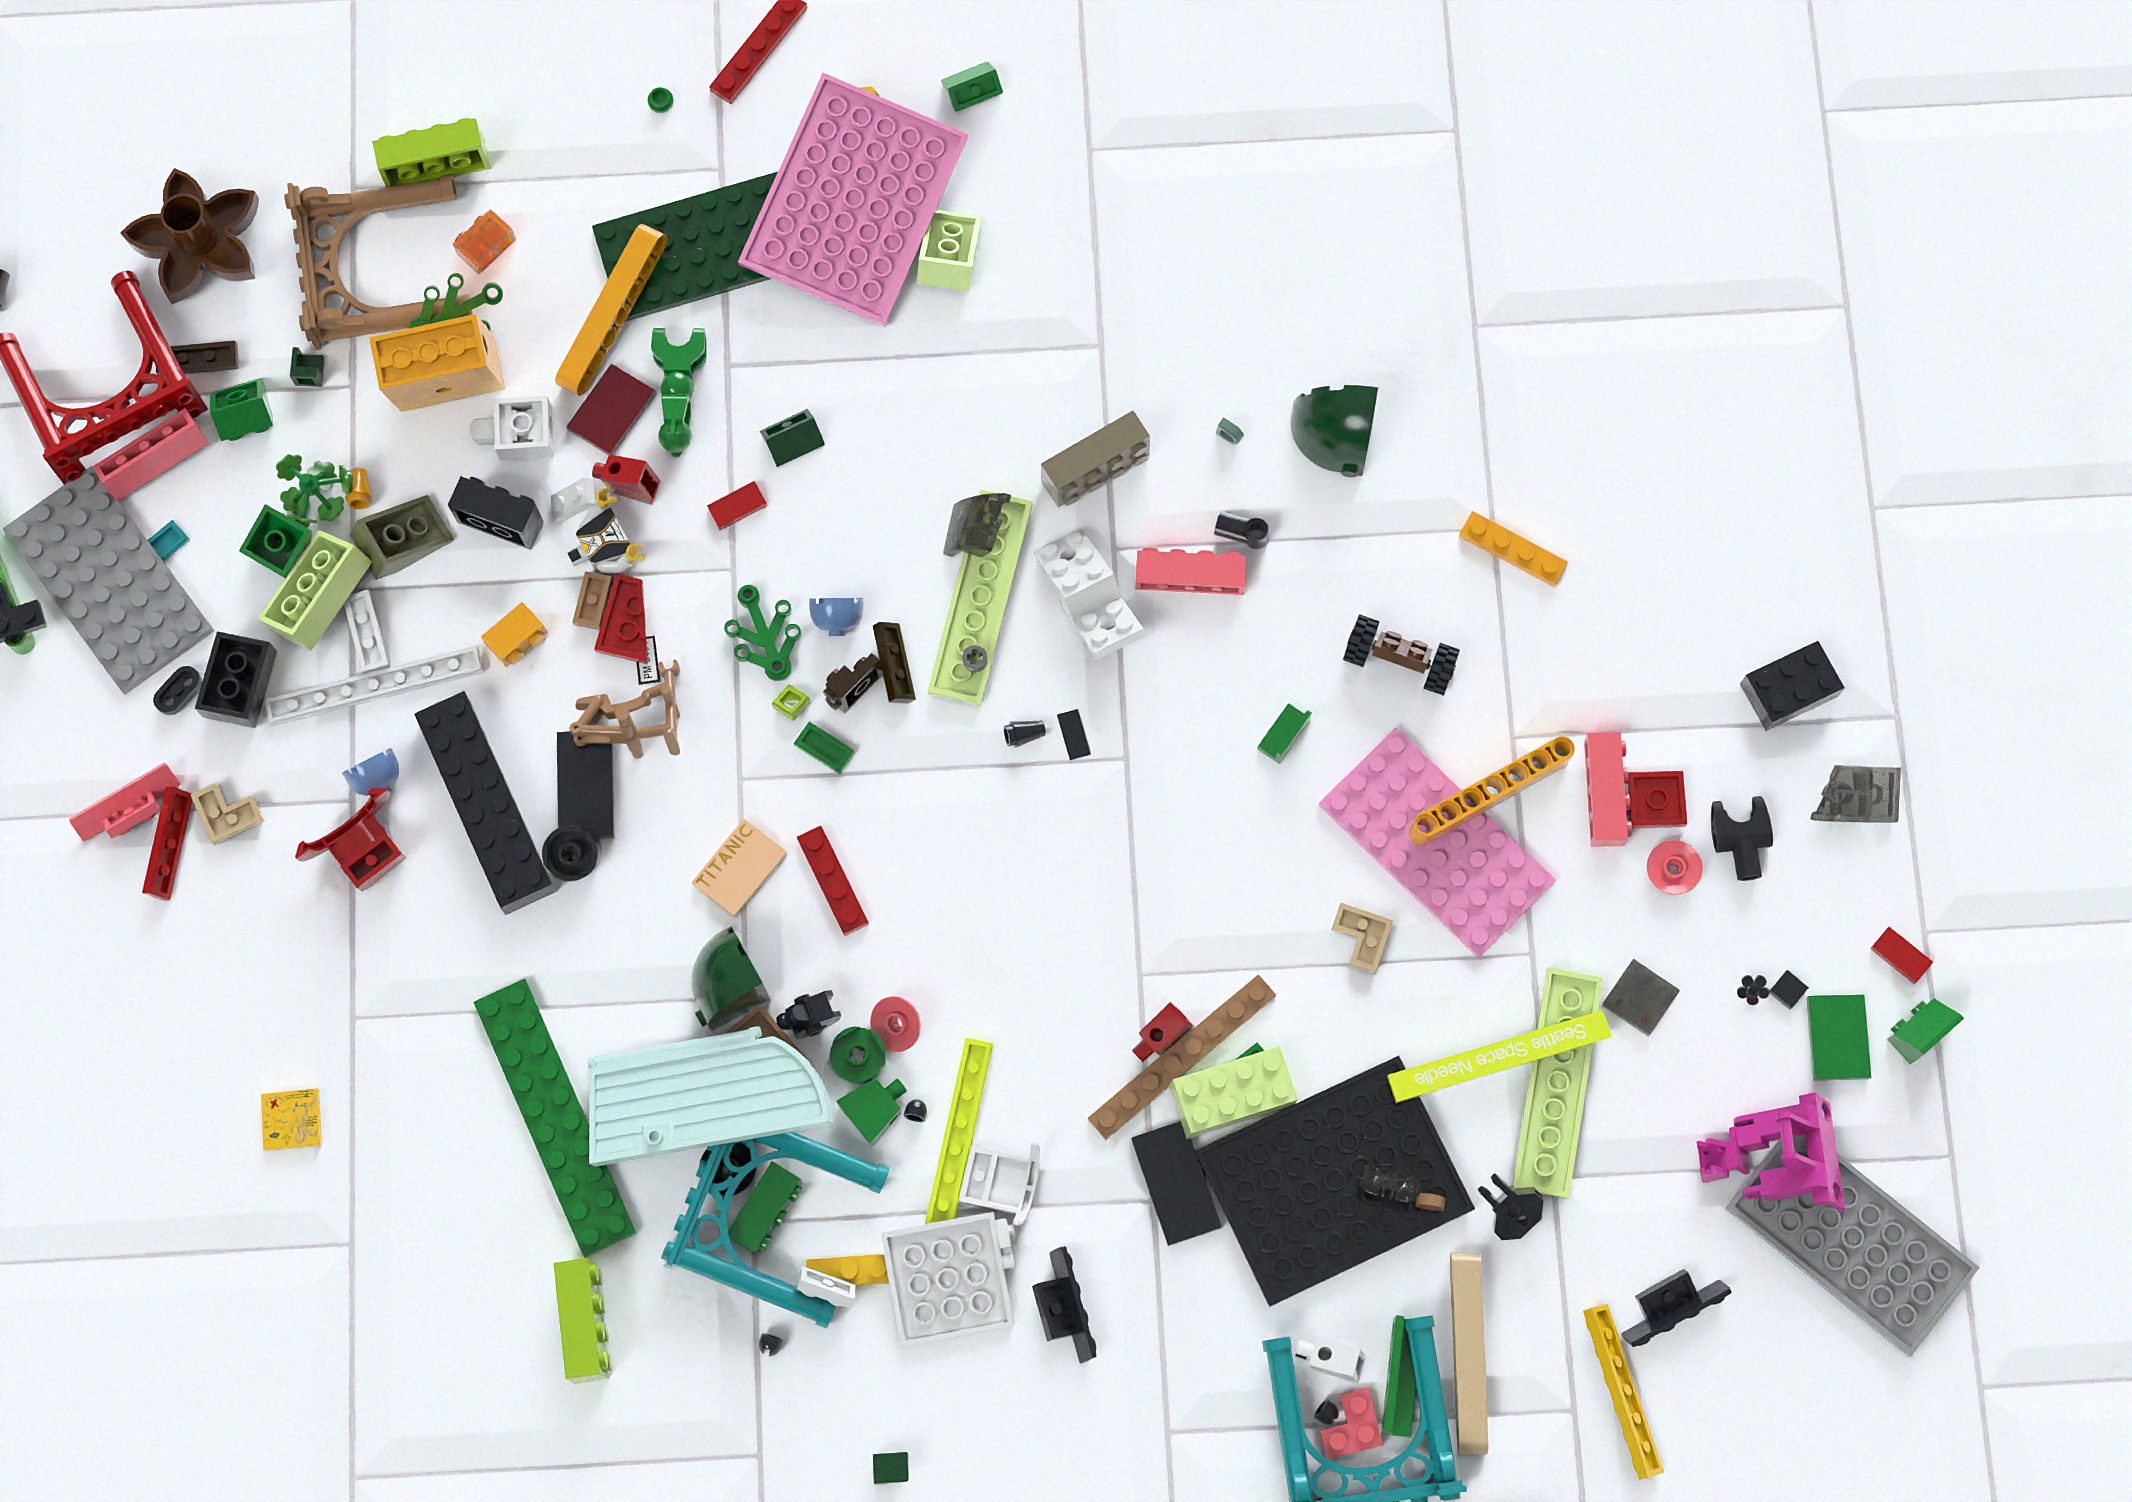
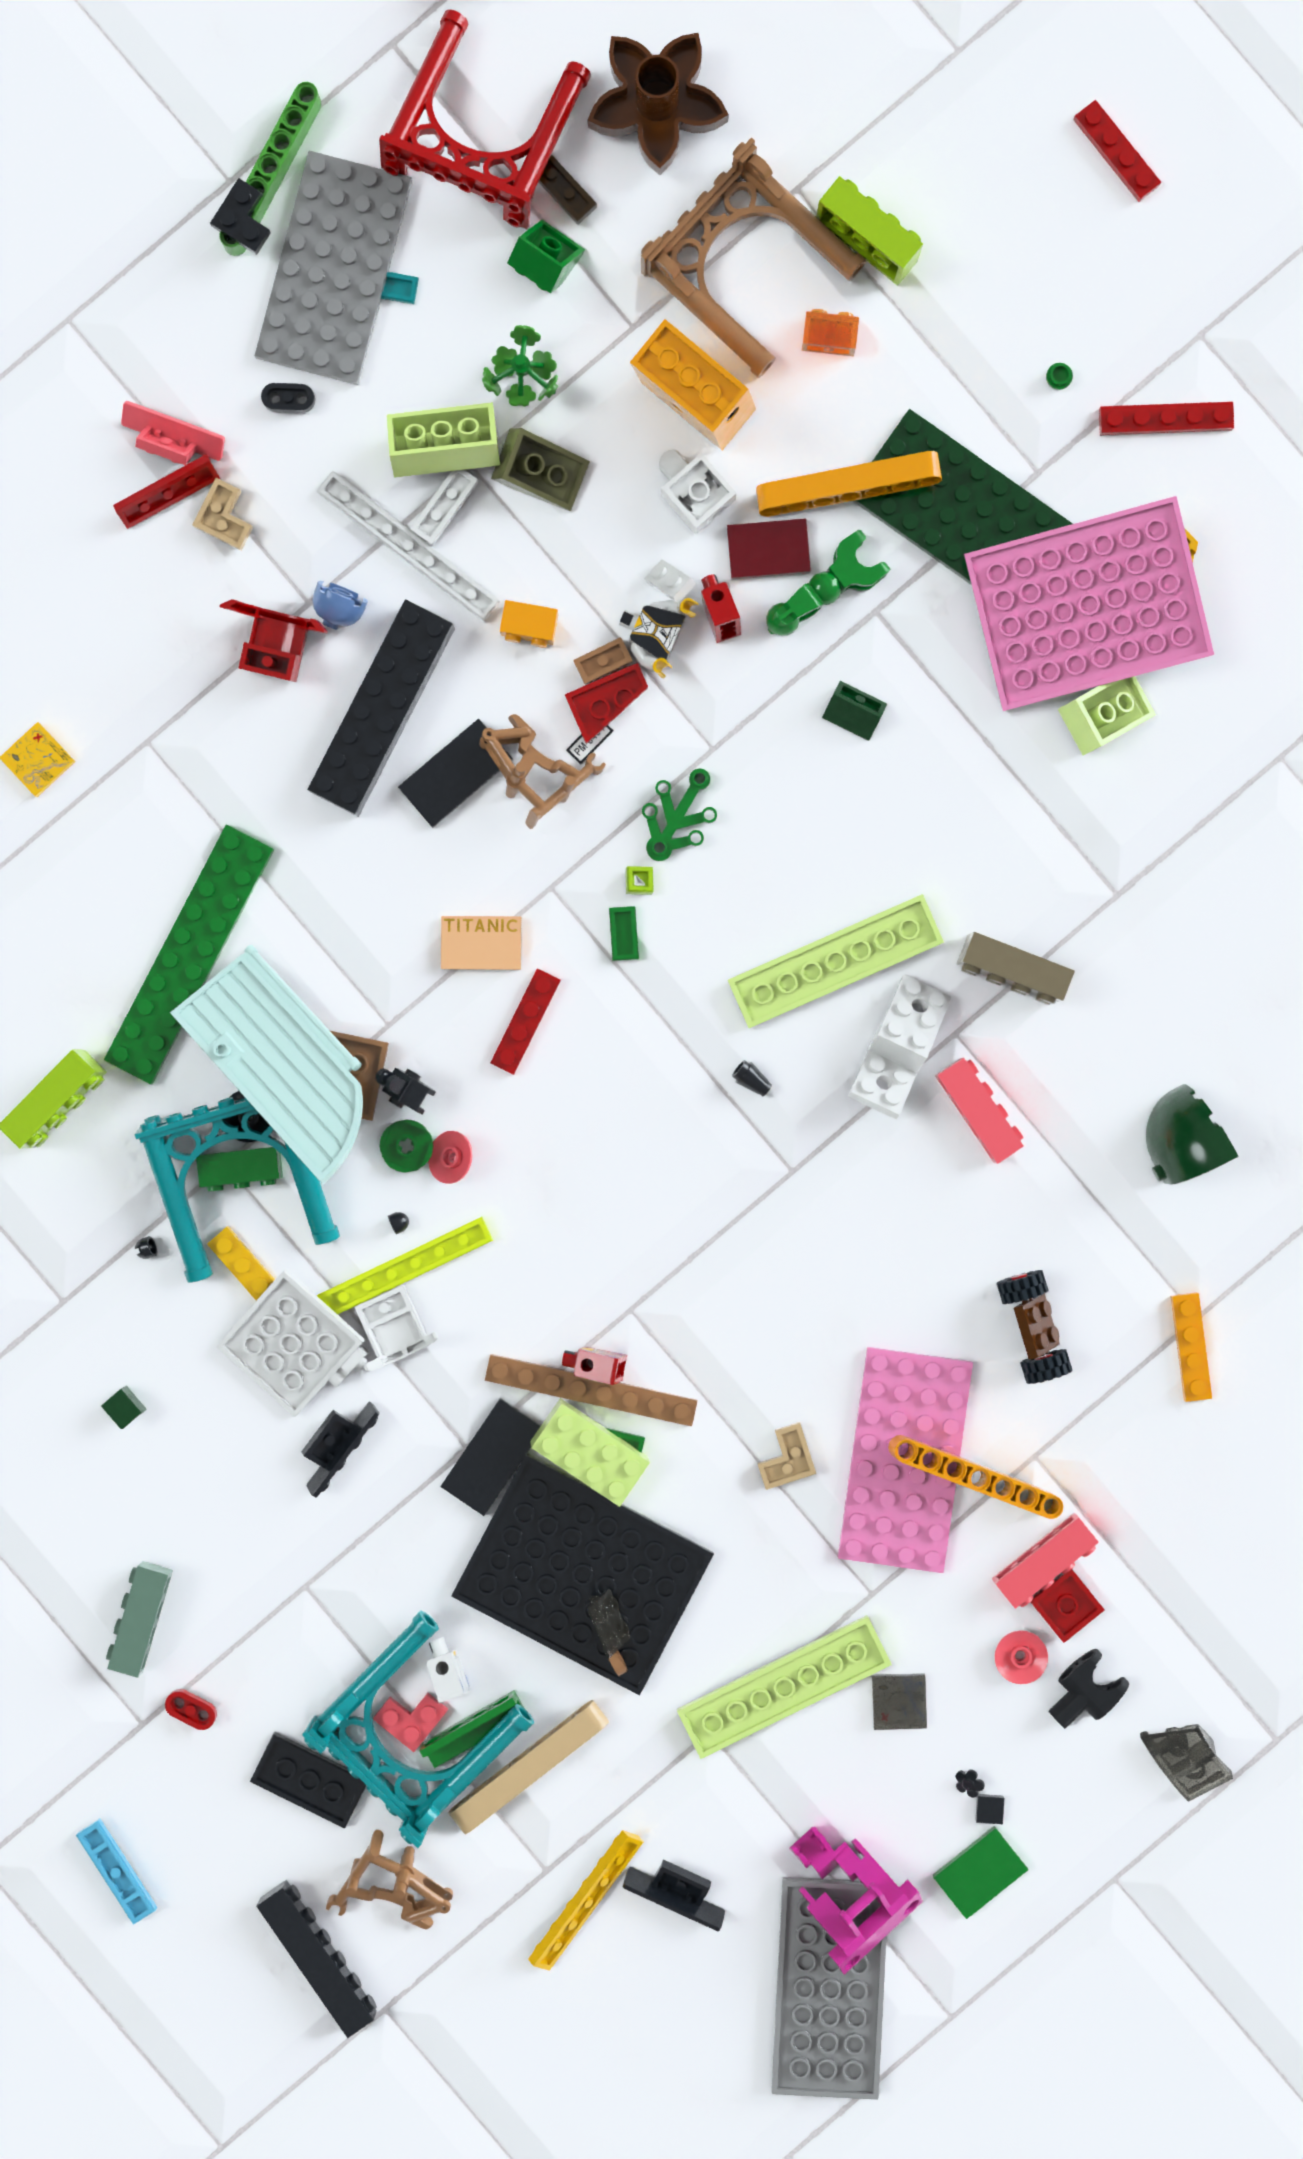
camera: 50 degrees right, 15 degrees up
coral brick [93,408,209,501] -> none
black brick [194,631,277,728] -> none
green slope [239,504,313,578] -> none
dark green panel [289,347,325,387] -> none
light orange cone [345,468,373,510] -> none
green plant [408,273,503,331] -> none
black brick [447,476,544,550] -> none
black brick [542,823,602,881] -> none
dark green brick [691,926,771,1032] -> none
red tile [707,481,768,531] -> none
white plate [797,1266,856,1309] -> none
medium blue cylinder [809,598,864,636] -> none
dark brown plate [822,653,883,714] -> none
green torso [836,1078,907,1147] -> none
dark brown plate [872,622,916,704] -> none
green panel [941,61,1003,112] -> none
clear smoke slope [943,493,1011,558] -> none
flat silver bush [962,645,988,673] -> none
black sticker [1057,709,1091,760] -> none
black piece [1214,511,1269,549] -> none
sand green tile [1216,417,1244,444] -> none
green panel [1257,703,1312,764] -> none
black hinge [1314,1398,1339,1425] -> none
neon yellow tile [1387,1010,1612,1103] -> none
black hinge [1477,1173,1544,1241] -> none
black brick [1740,641,1845,731] -> none
red tile [1870,926,1933,984] -> none
green slope [1887,998,1965,1065] -> none

